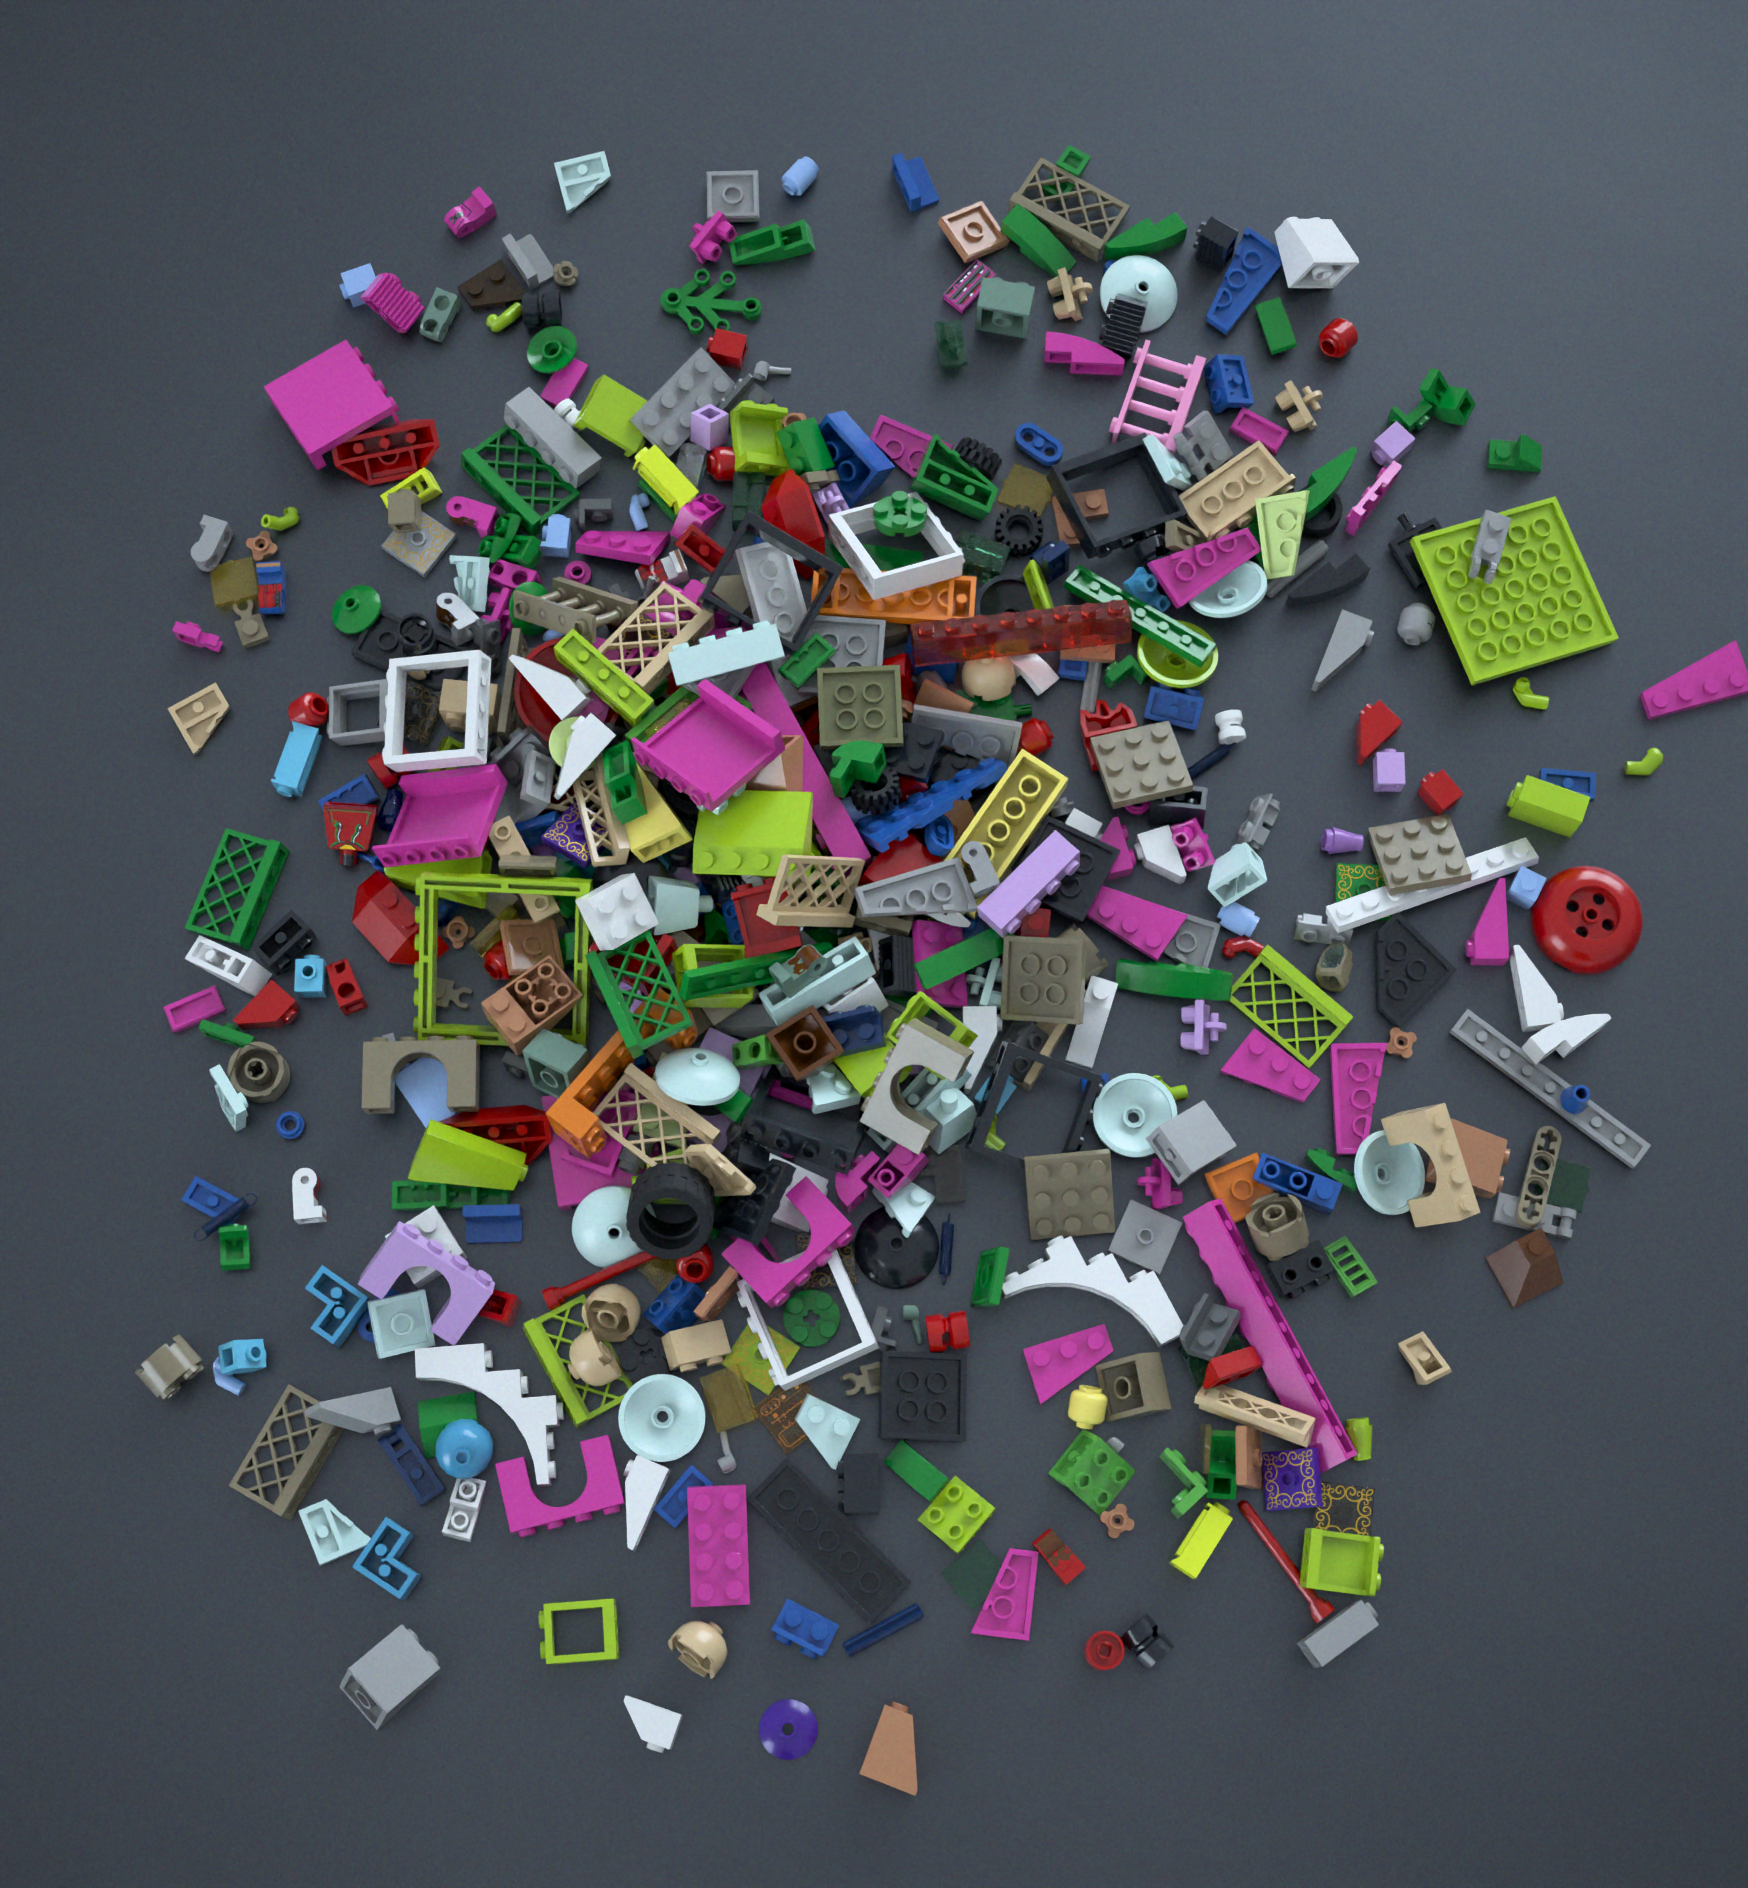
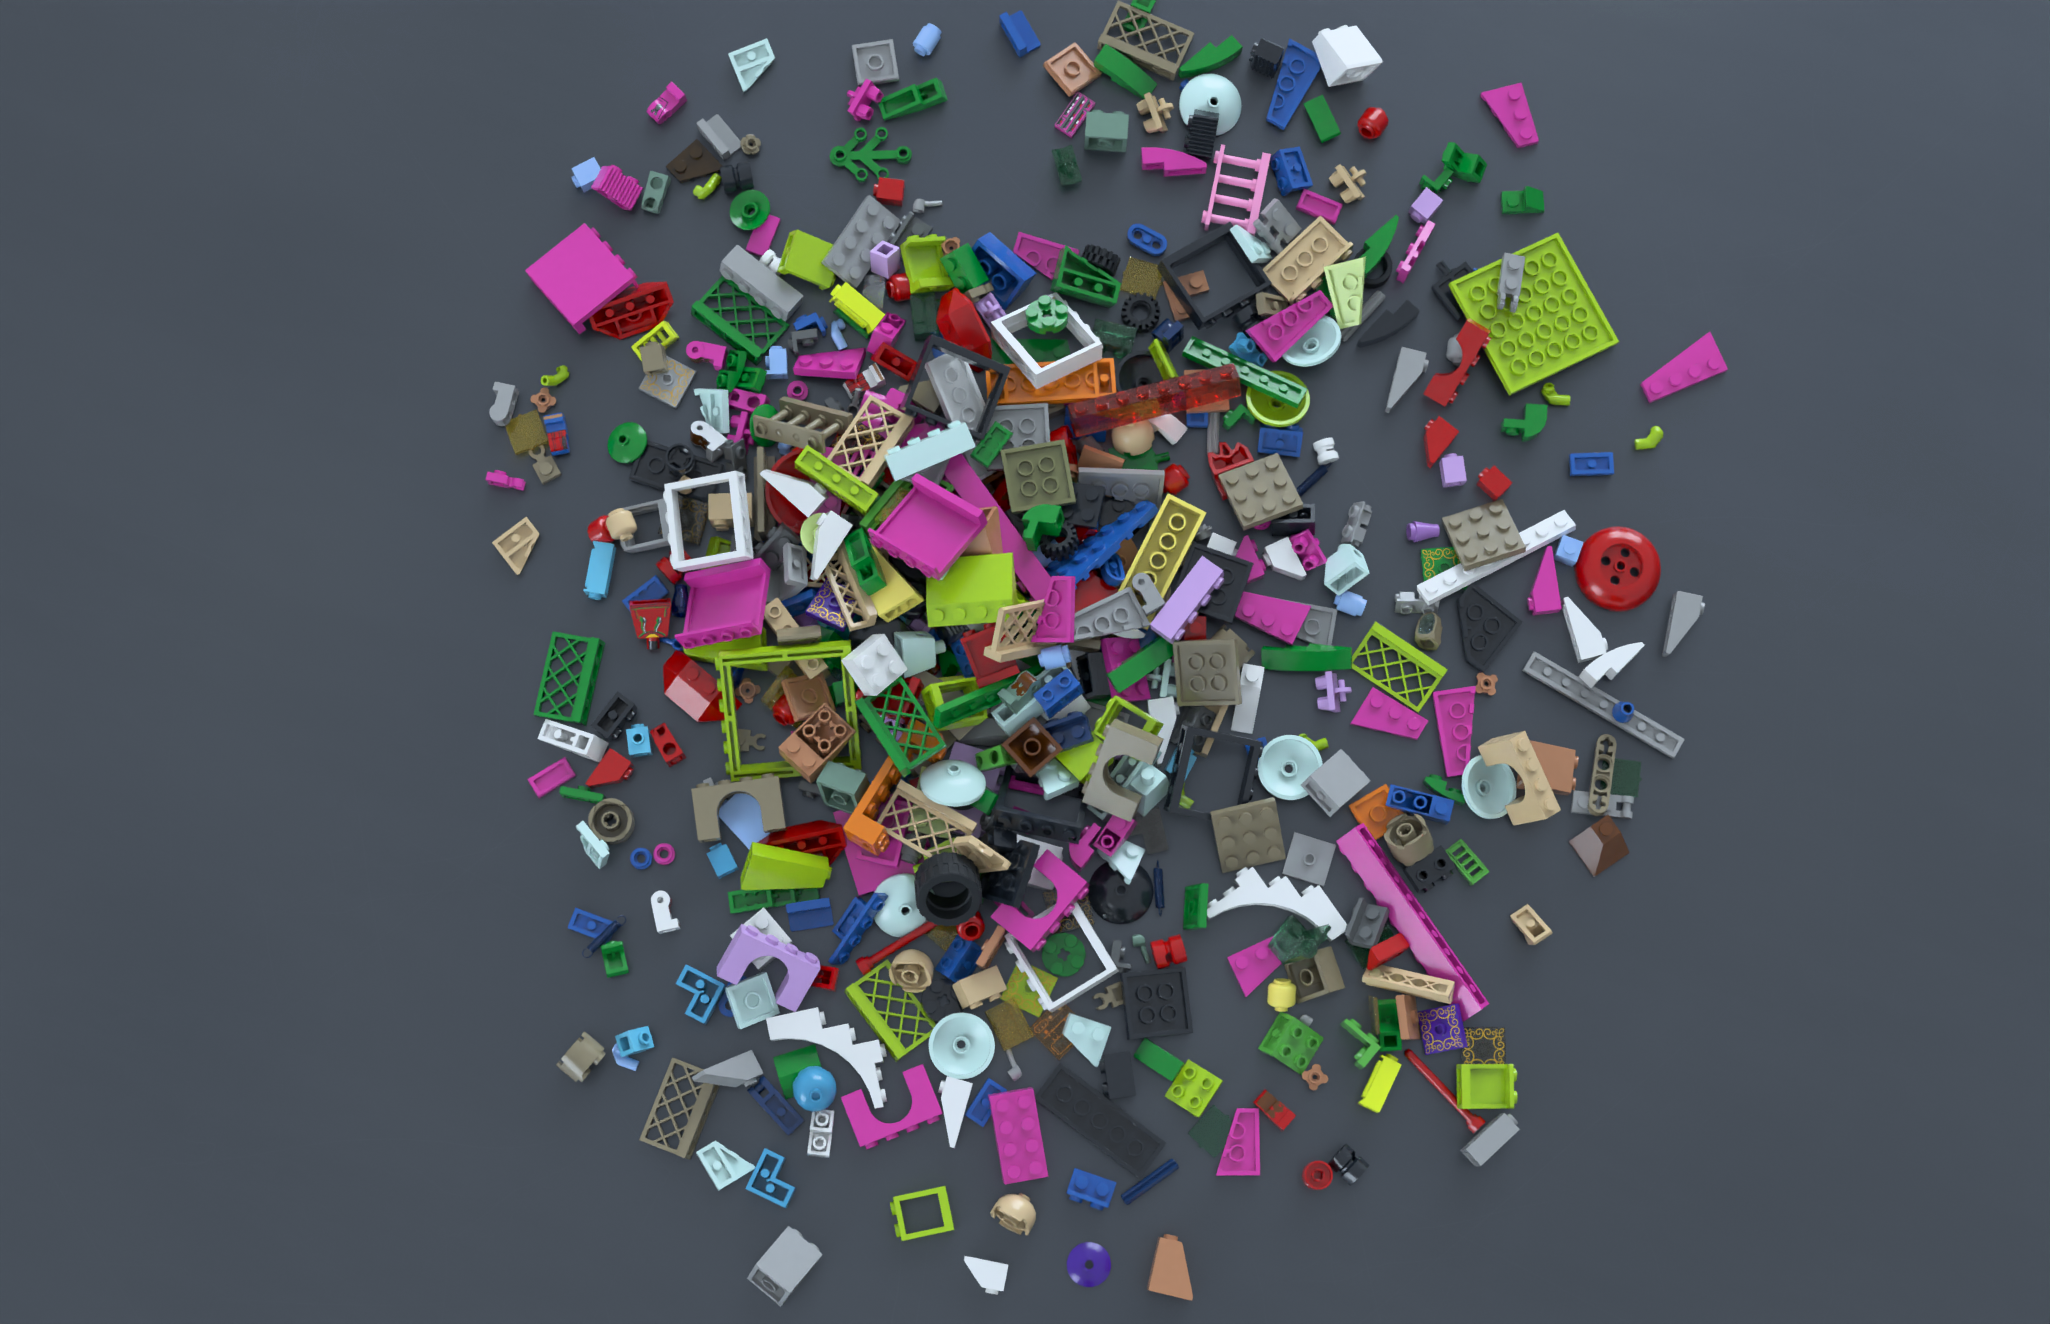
camera: 10 degrees left, 5 degrees up
tan cylinder [568,1326,622,1386] -> none
dark pink hips [1137,1158,1183,1210] -> none
red arm [1222,936,1264,958] -> none
lime cone [1344,1417,1373,1461] -> none
lime brick [1506,775,1590,838] -> none
none -> tan head [606,508,637,542]
none -> dark pink plate [653,843,675,865]
none -> dark azure brick [706,843,739,879]
none -> blue bracket [793,312,828,337]
none -> blue bracket [828,893,888,965]
none -> dark pink wing [1031,576,1075,643]
none -> blue bracket [1033,669,1084,719]
none -> light blue brick [1038,644,1072,670]
none -> clear green bracket [1268,915,1331,965]
none -> red arch [1423,318,1491,407]
none -> dark pink wing [1480,83,1539,148]
none -> green brick [1500,403,1548,441]
none -> light grey slope [1662,591,1705,657]

